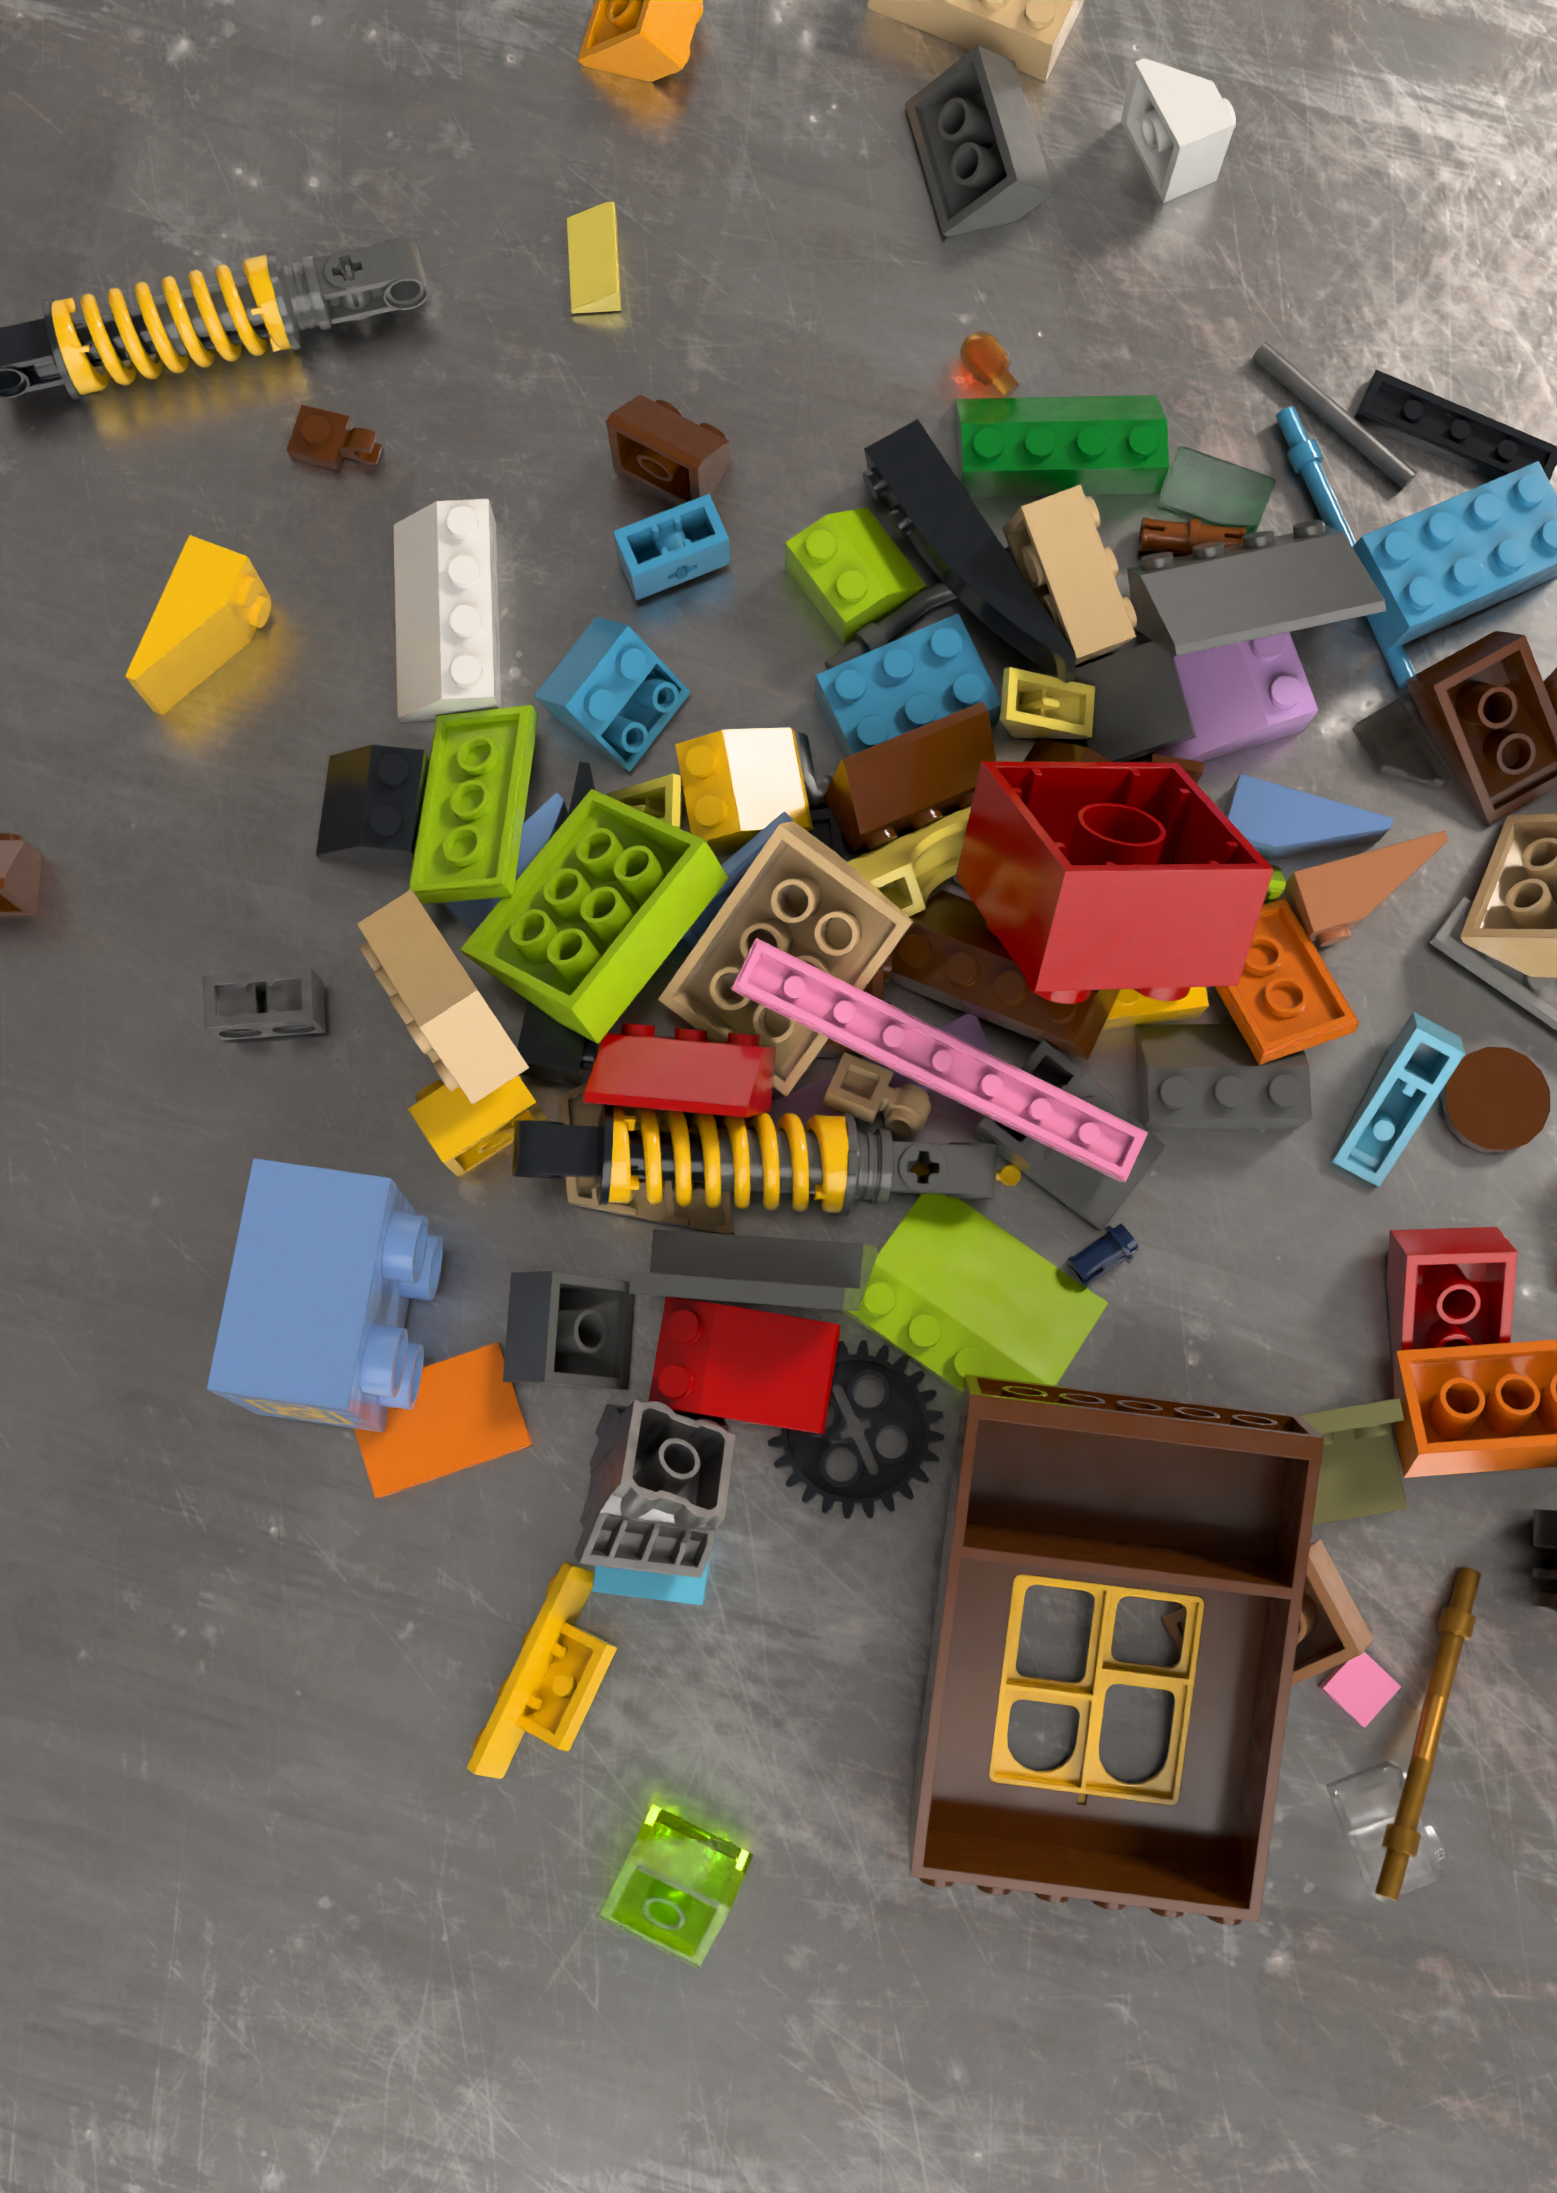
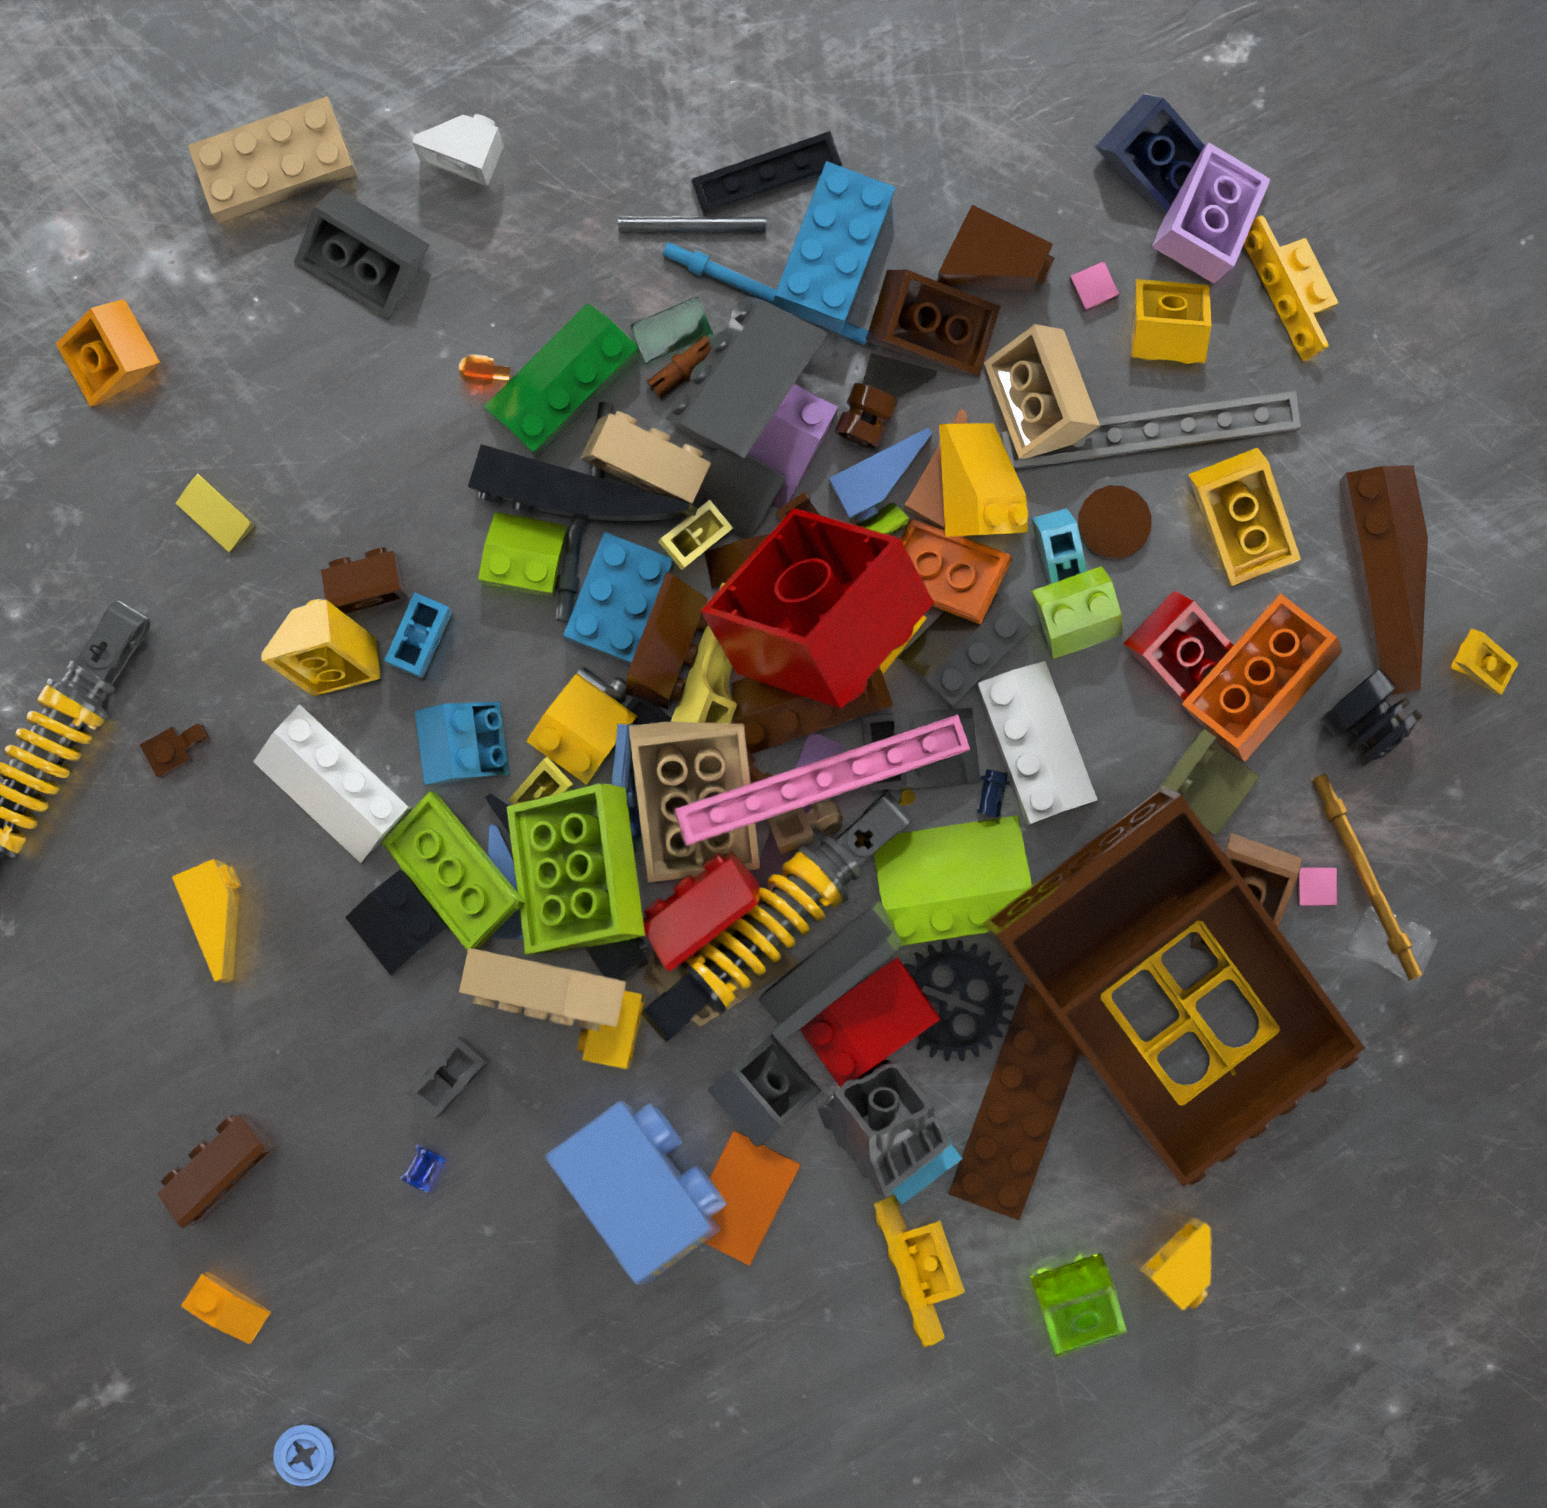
camera: 40 degrees left, 5 degrees up
none -> yellow slope [261,599,381,697]
none -> clear blue bush [400,1144,446,1193]
none -> reddish brown wheel [835,383,898,450]
none -> yellow slope [939,423,1028,537]
none -> reddish brown plate [948,982,1080,1221]
none -> white slope [975,661,1098,827]
none -> lime slope [1031,566,1123,659]
none -> yellow slope [1140,1218,1211,1310]

